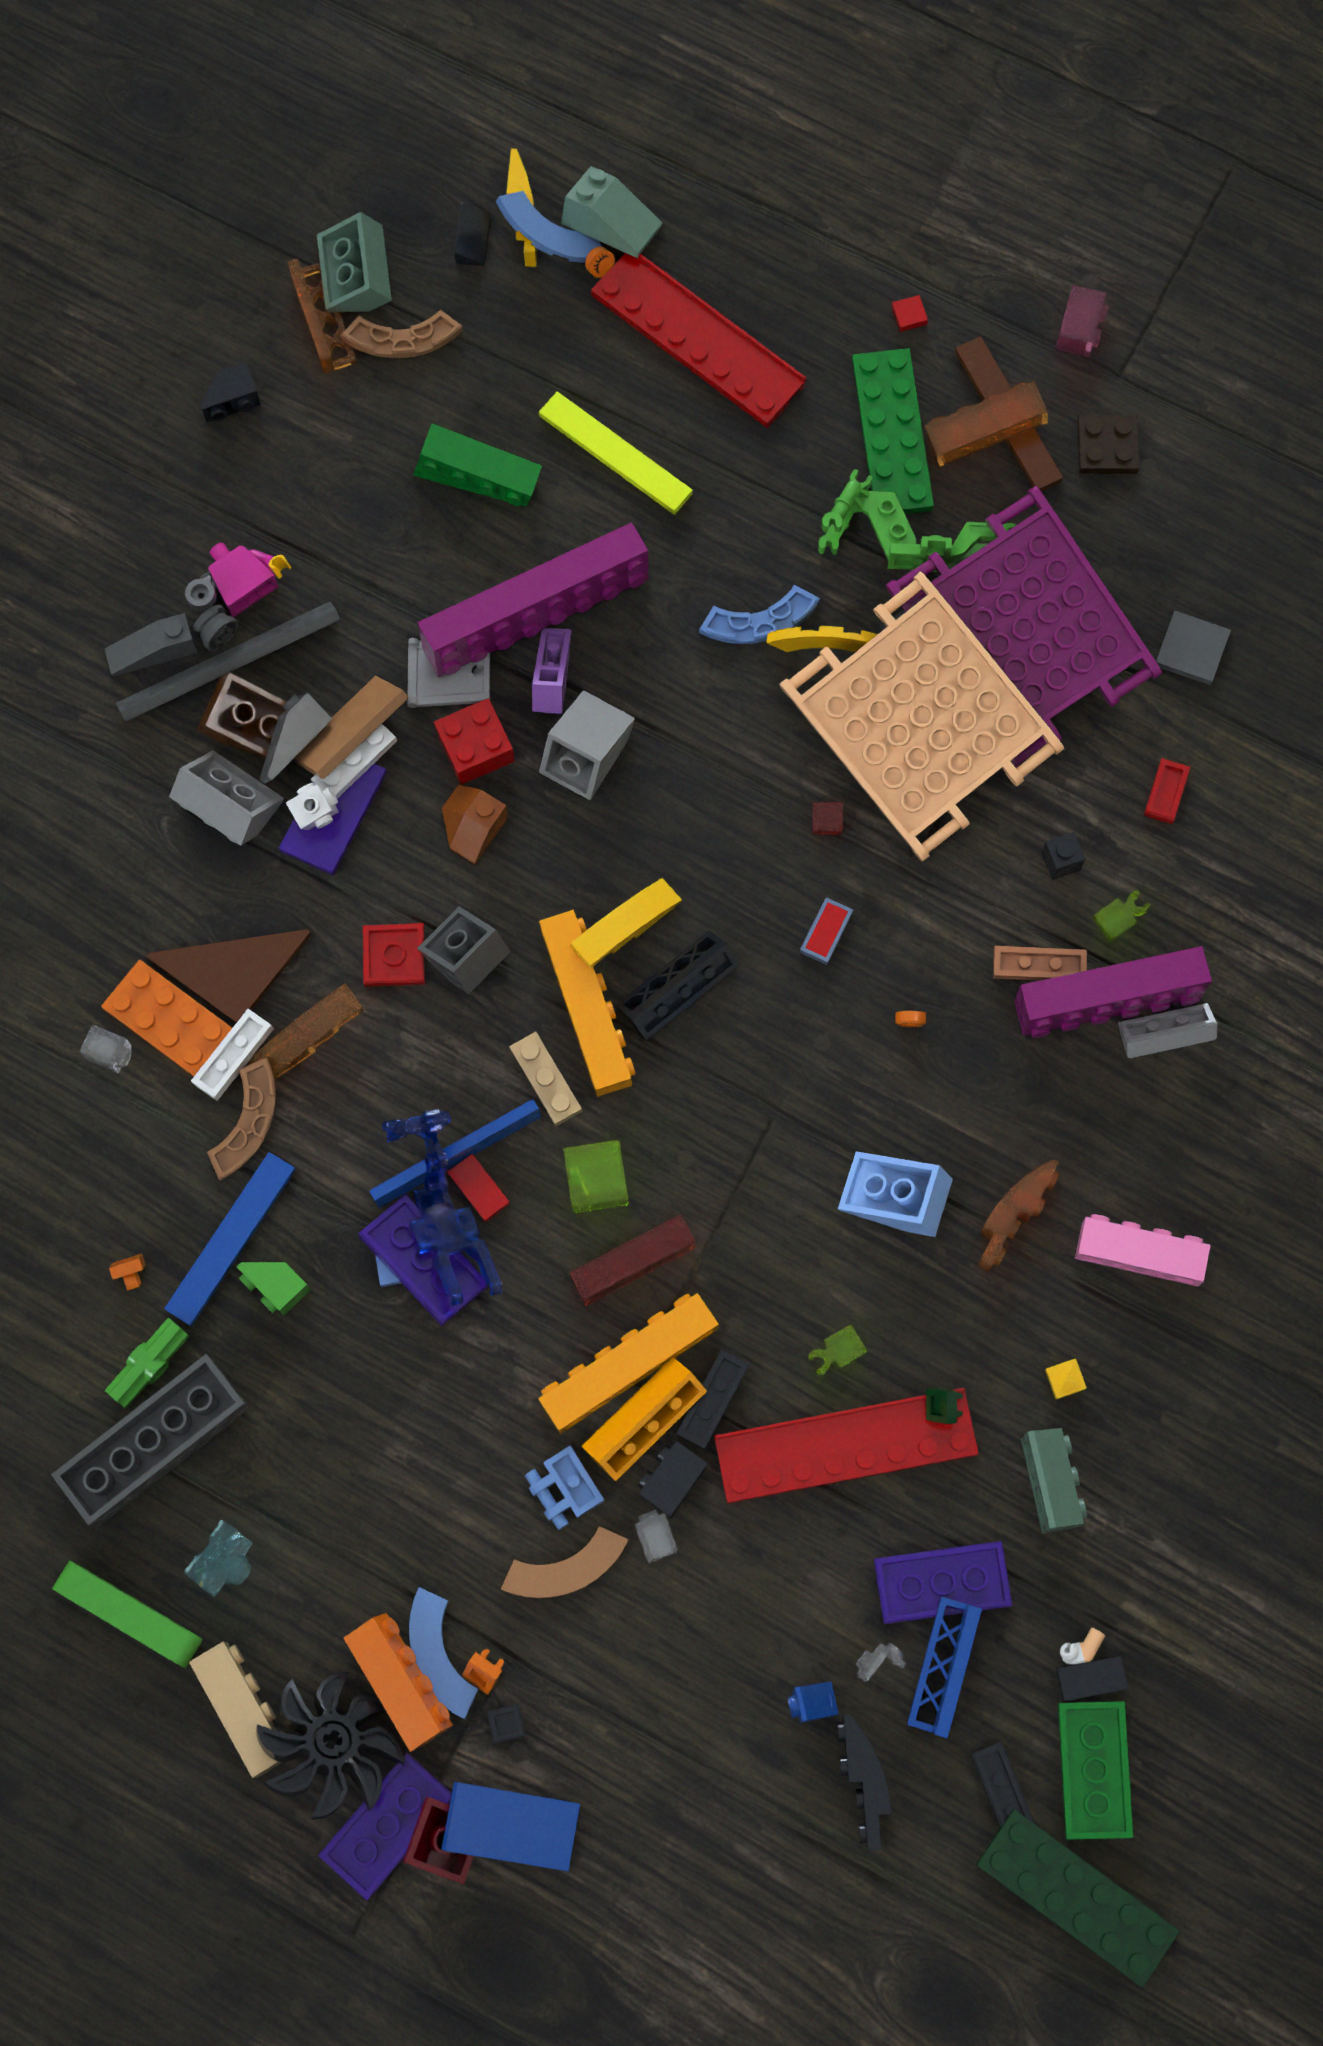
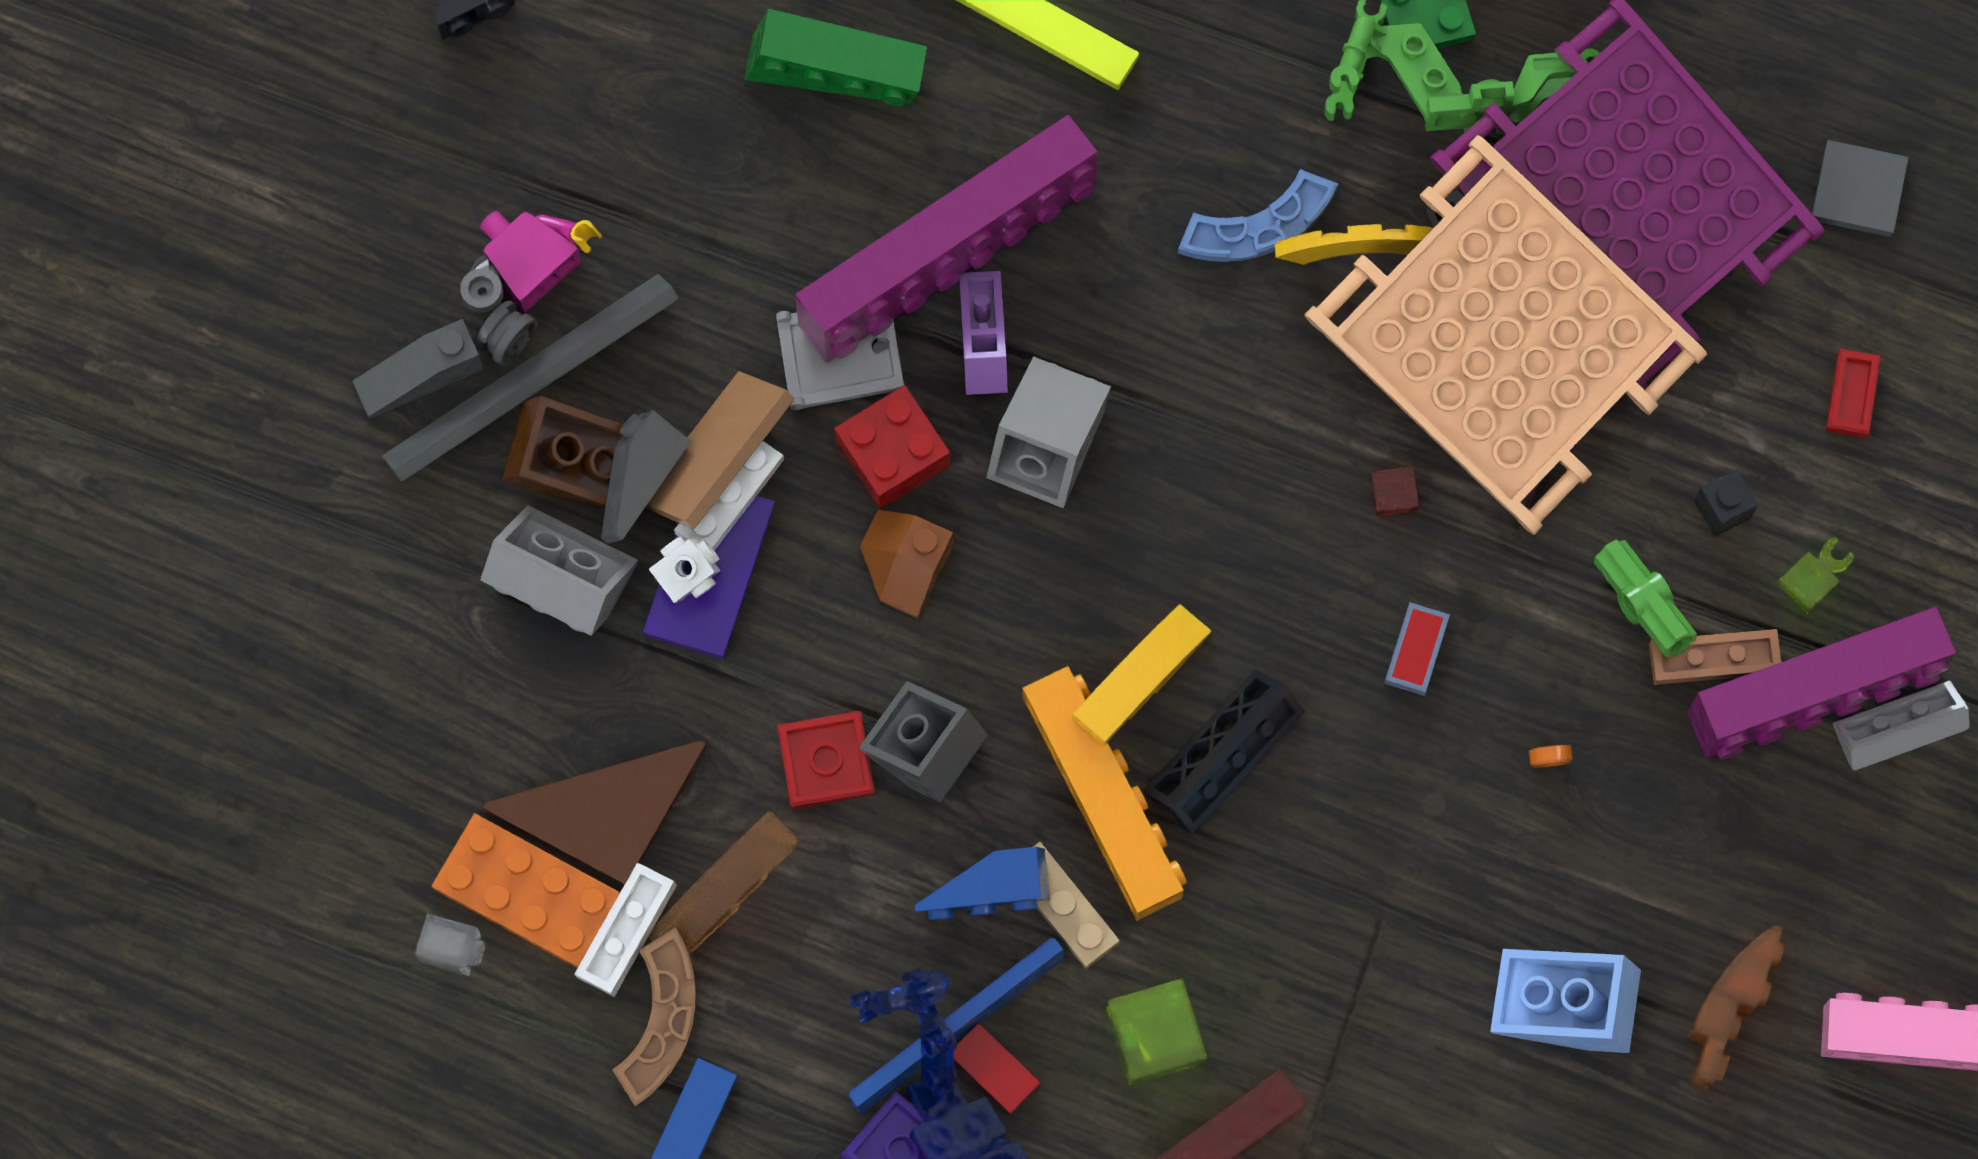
camera: 10 degrees left, 0 degrees up
none -> blue slope [915,847,1049,920]
none -> bright green piece [1594,539,1697,657]

